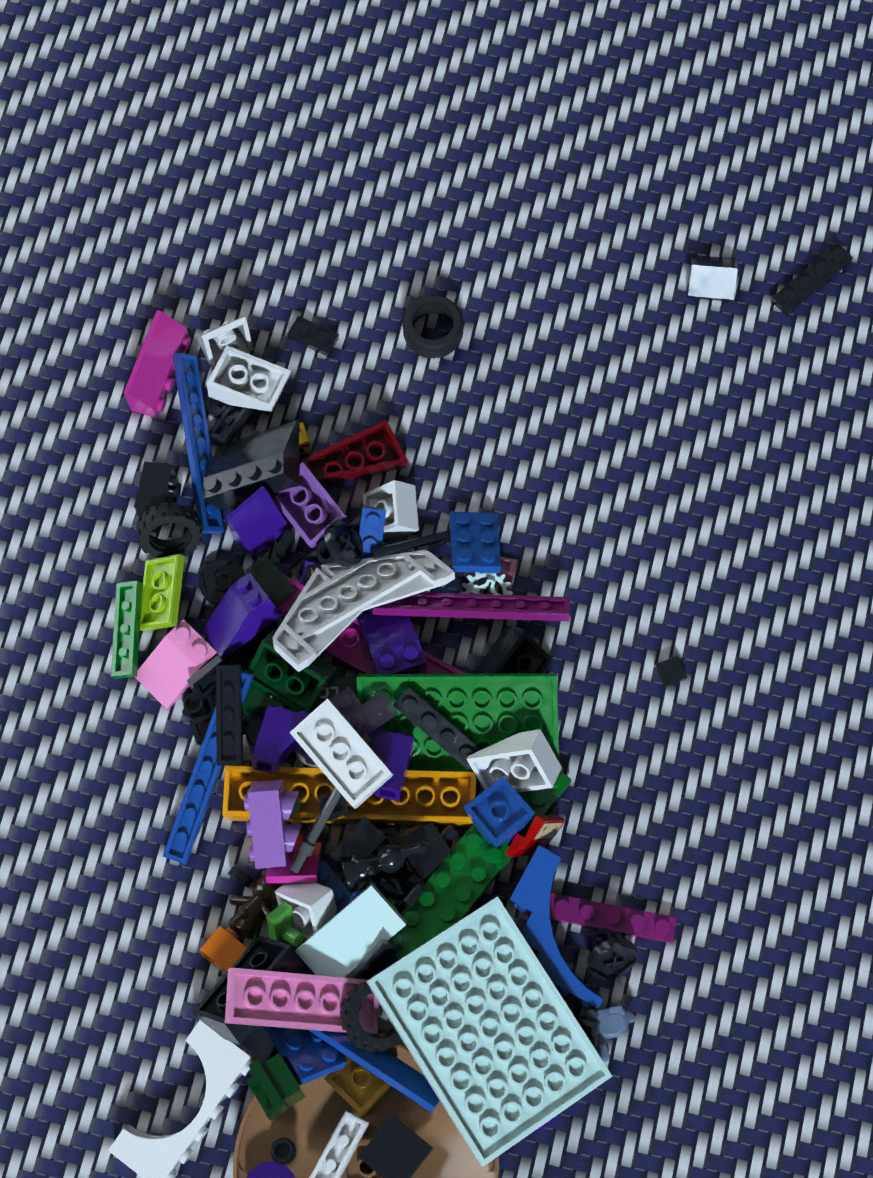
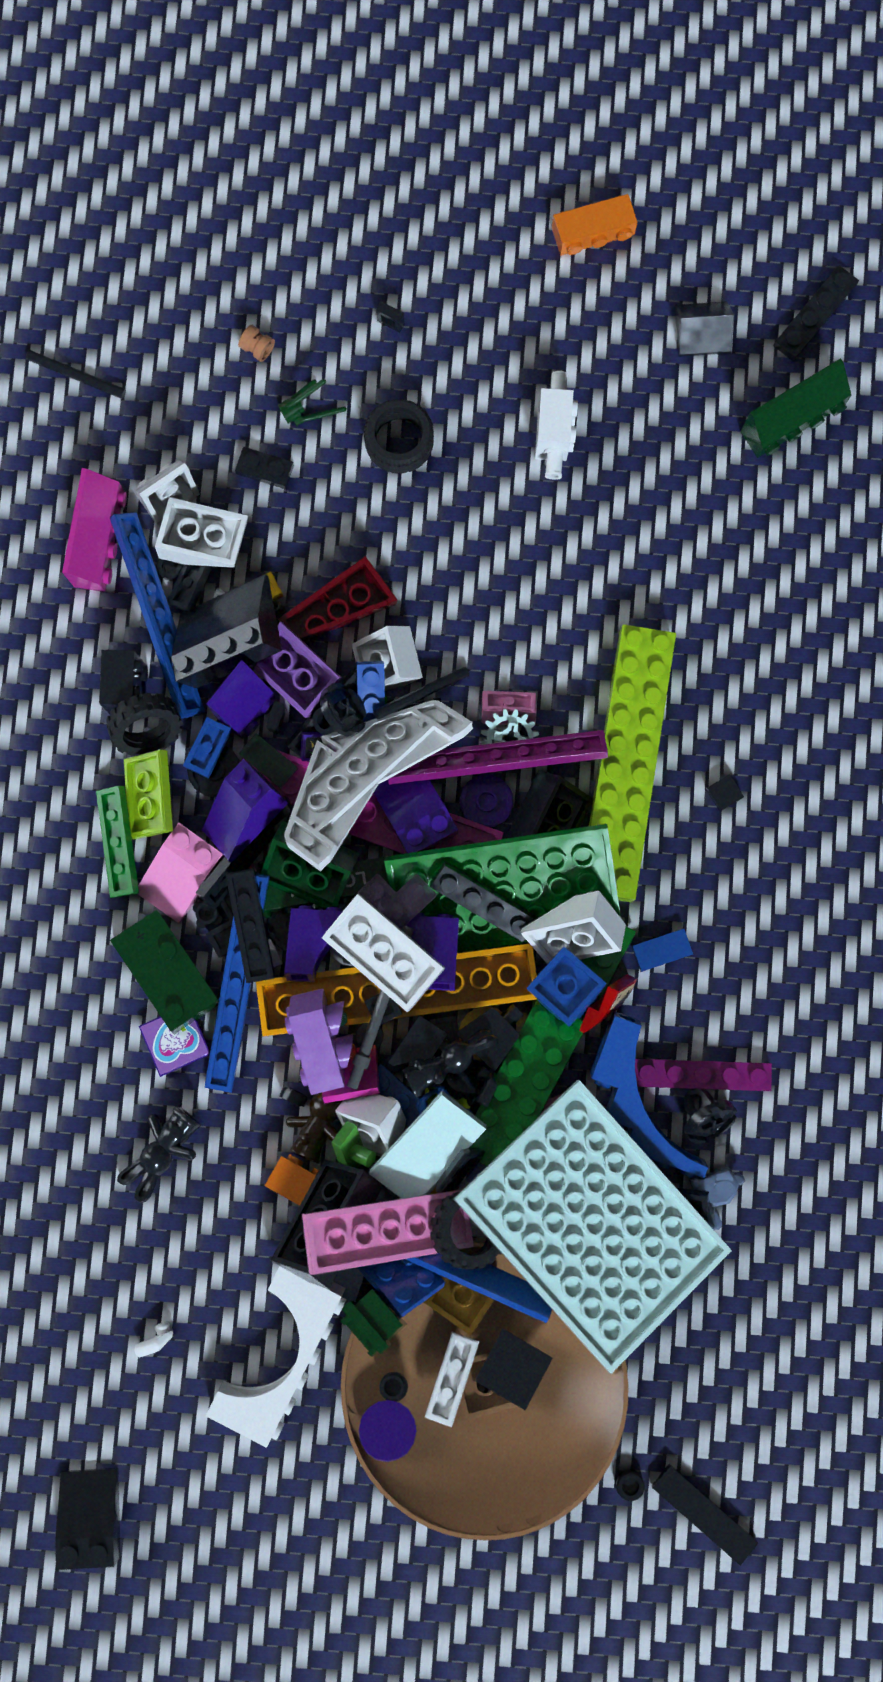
camera: 10 degrees left, 10 degrees up
blue plate [449,511,501,573] -> none
none -> black bar [26,350,126,399]
none -> dark green brick [110,909,219,1035]
none -> black animal [117,1106,201,1203]
none -> white arm [135,1321,173,1358]
none -> tile [139,1016,211,1077]
none -> blue plate [183,717,232,779]
none -> nougat wheel [238,325,275,362]
none -> dark green plant [278,379,347,426]
none -> black tile [376,301,405,333]
none -> dark purple tile [460,774,514,828]
none -> white brick [535,371,578,480]
none -> orange brick [551,194,638,256]
none -> lime brick [589,624,676,902]
none -> blue tile [632,929,693,972]
none -> dark green slope [741,358,852,458]

